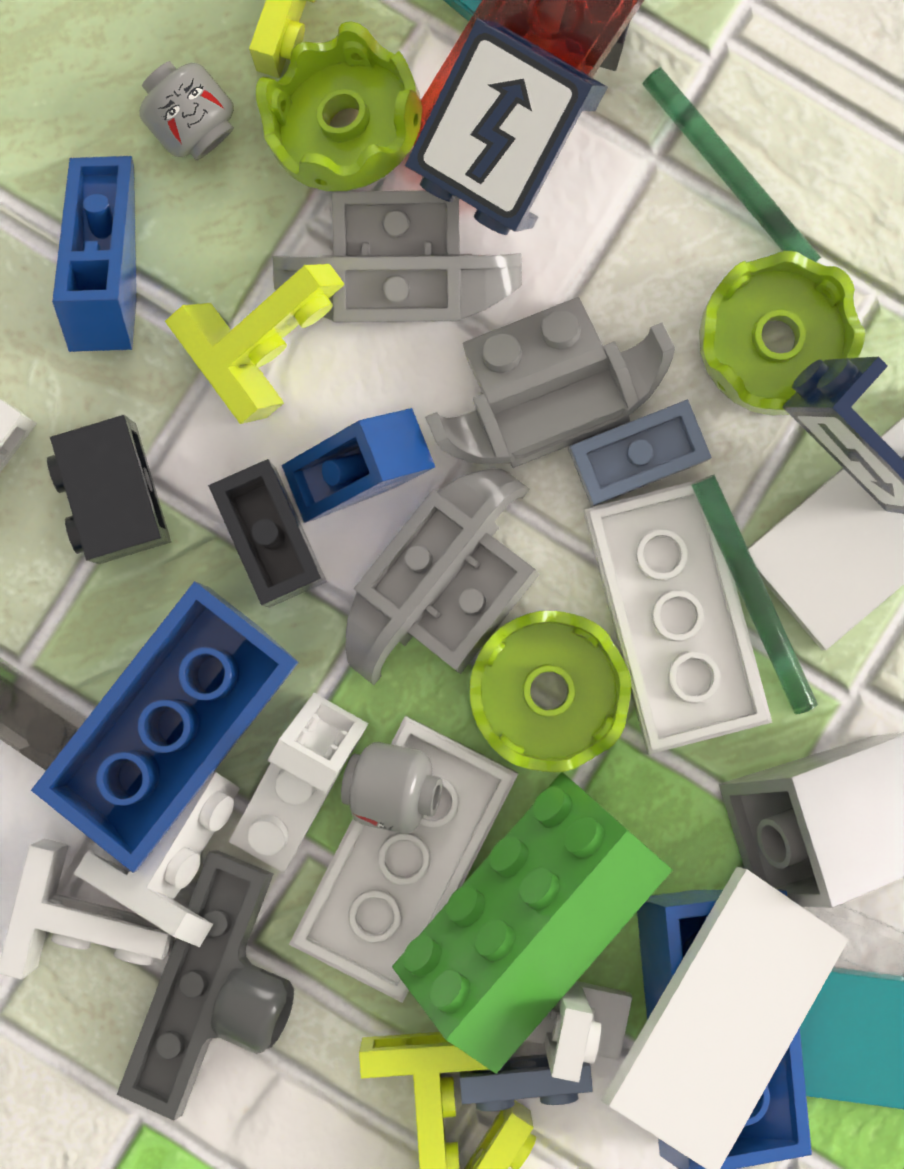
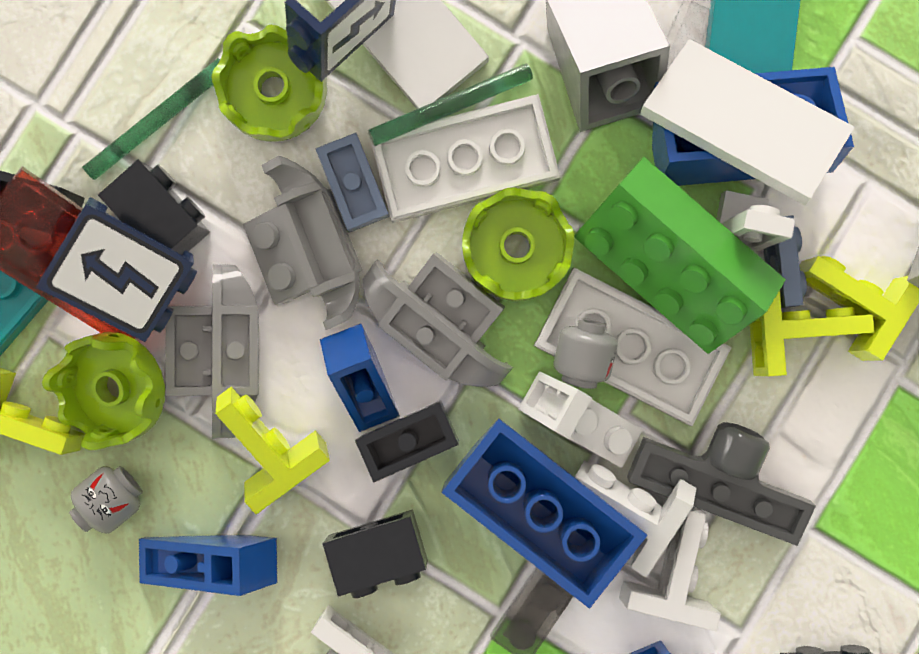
camera: 85 degrees left, 0 degrees up
none -> black brick [98,159,210,255]

